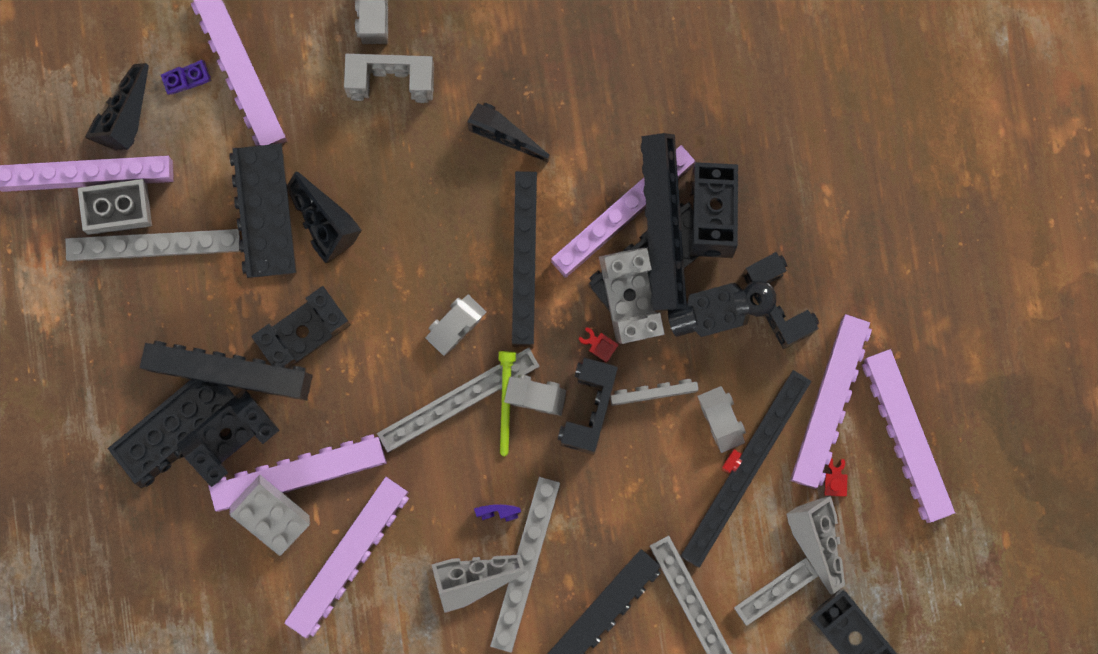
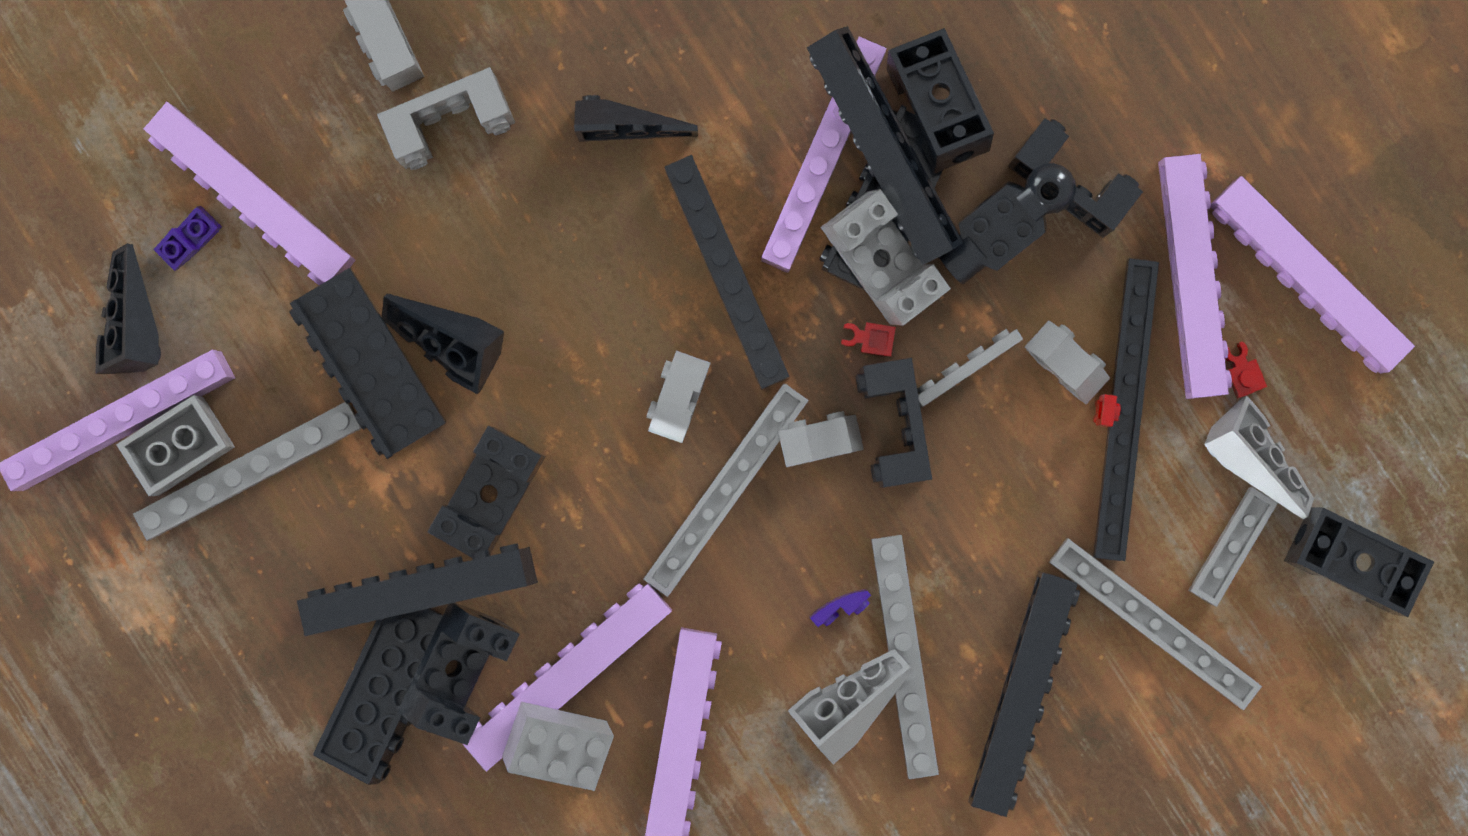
camera: 20 degrees left, 5 degrees up
lime piece [498,351,516,456] -> none

